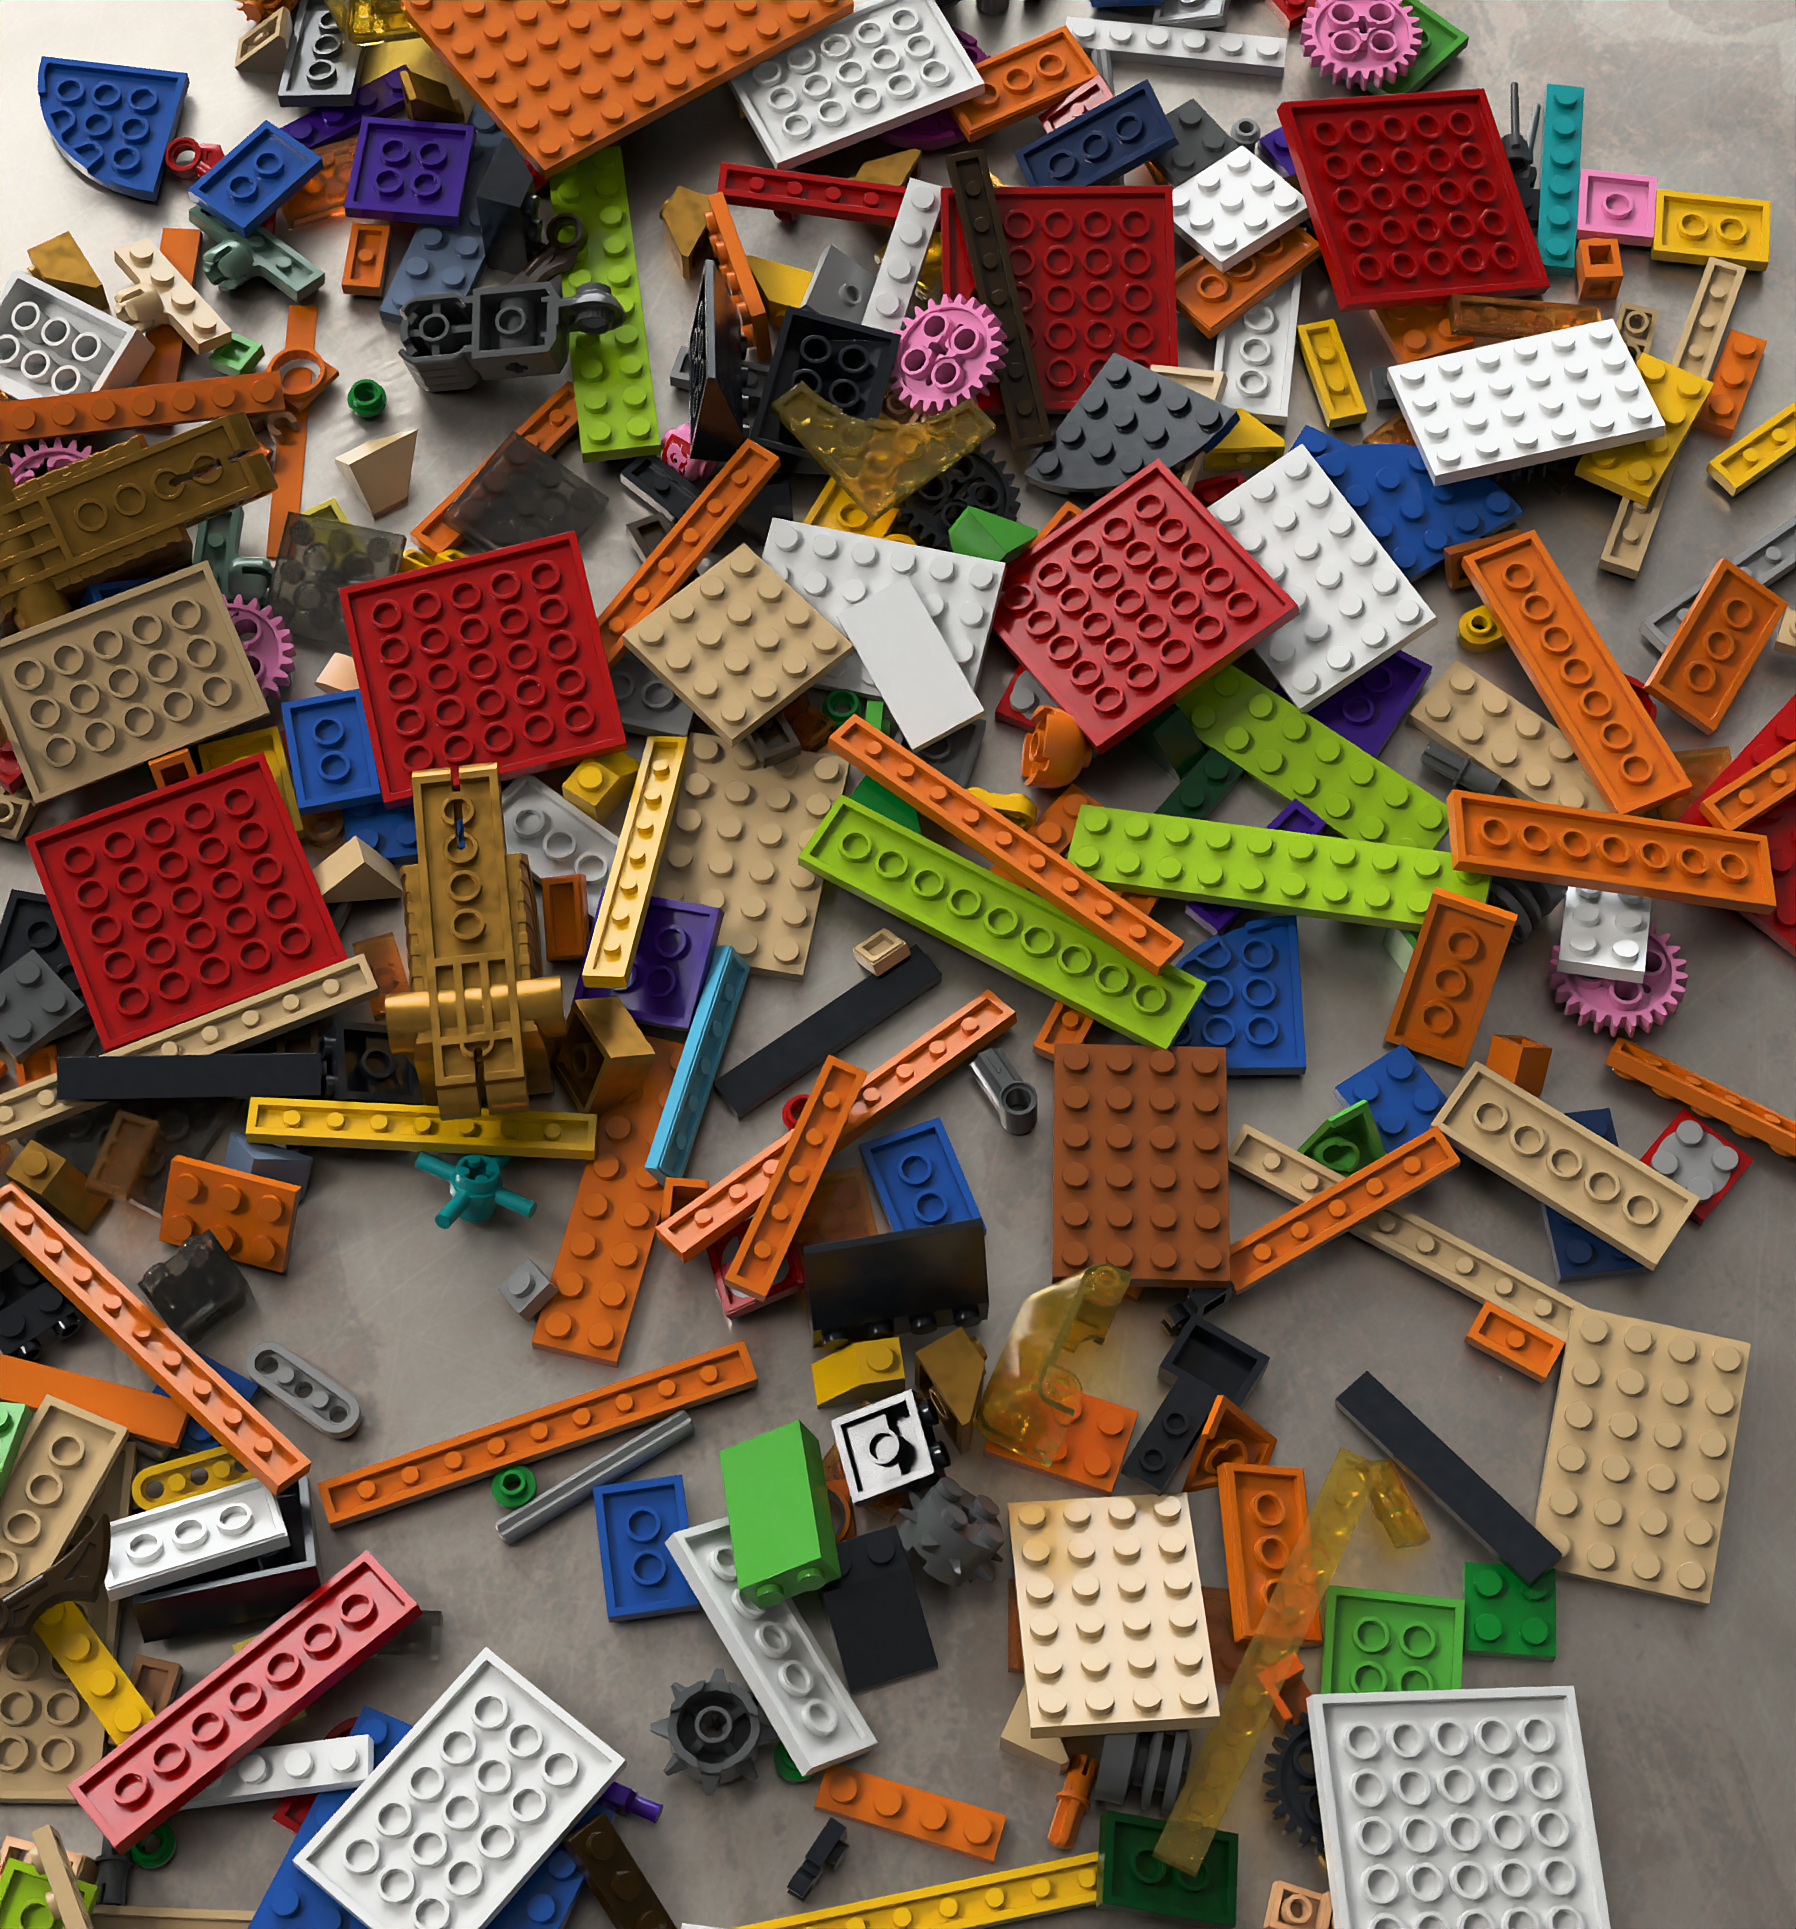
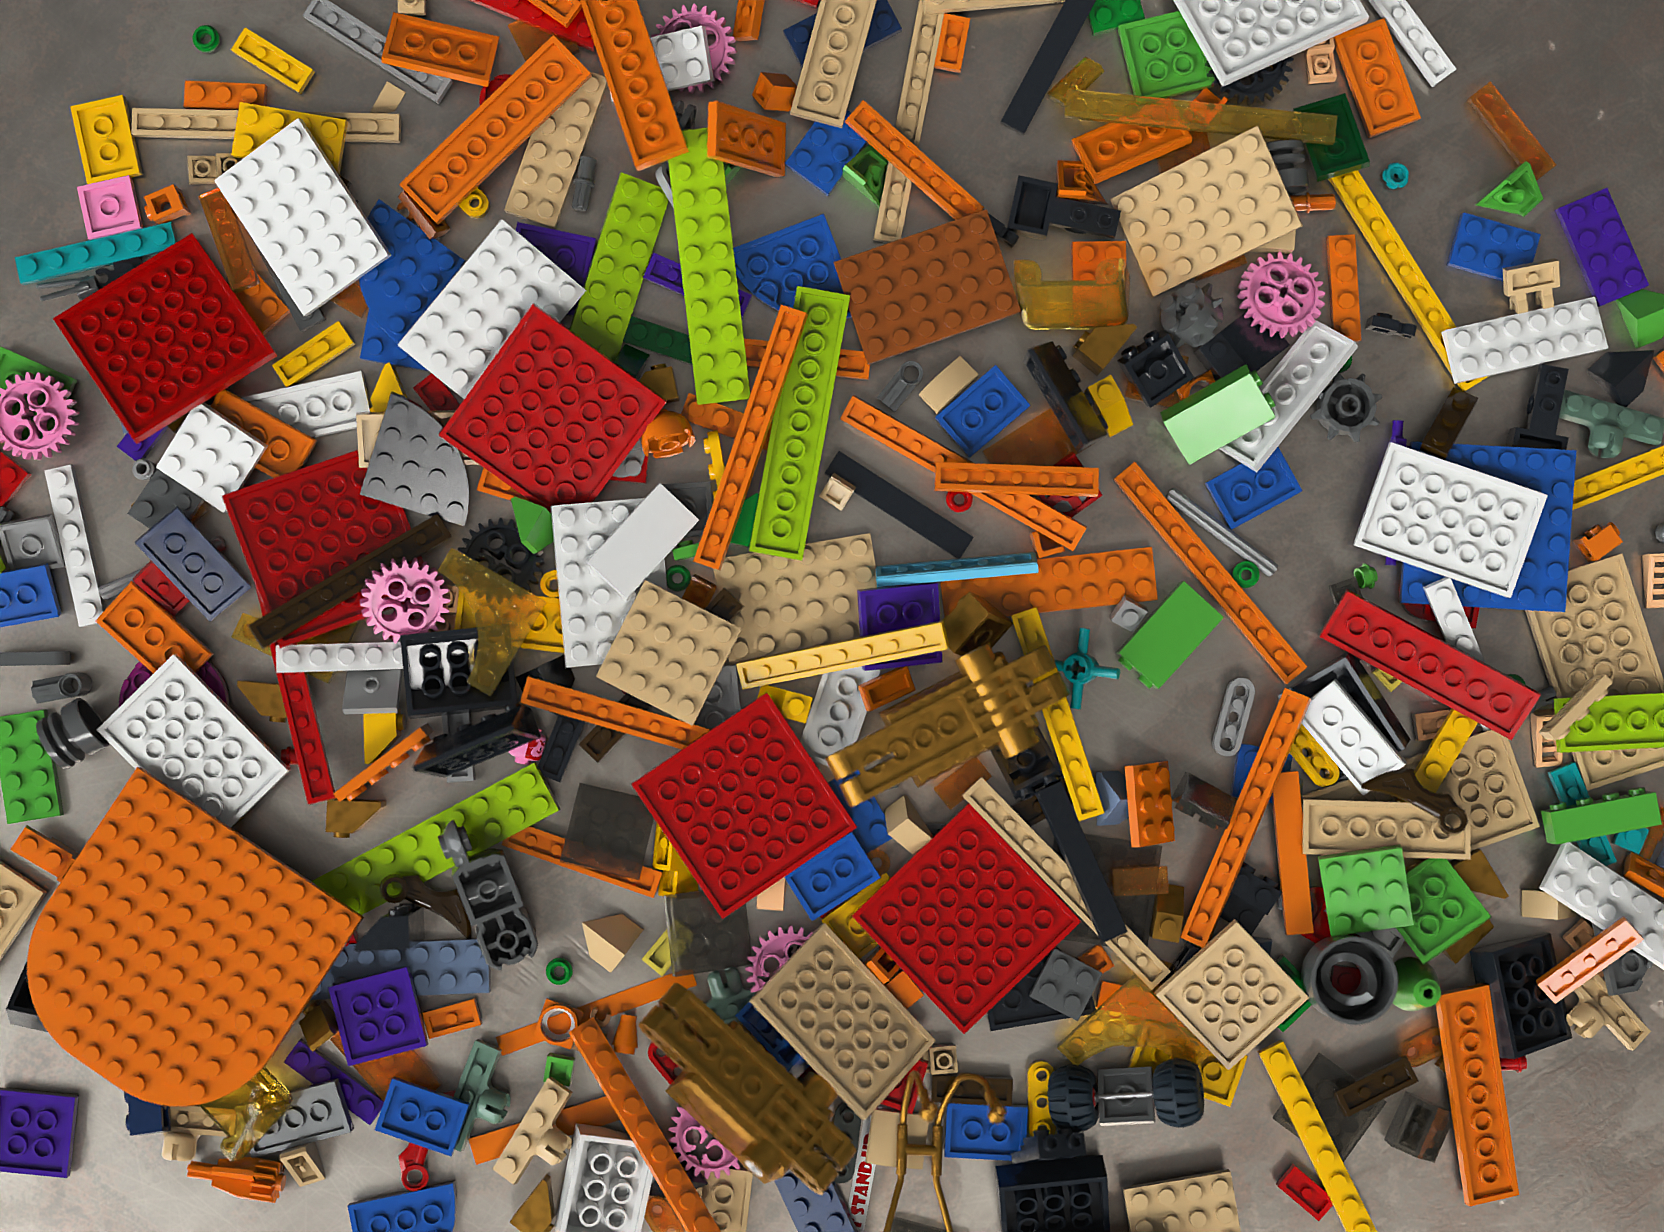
camera: 110 degrees left, 25 degrees up
none -> tan sticker [370,82,406,114]
none -> pearl gold slope [640,363,680,404]
none -> orange panel [884,971,924,1009]
none -> tan slope [919,356,979,414]
none -> bright green brick [1116,581,1224,689]
none -> bright pink gear [1237,252,1325,338]
none -> bright green plate [1353,563,1378,589]

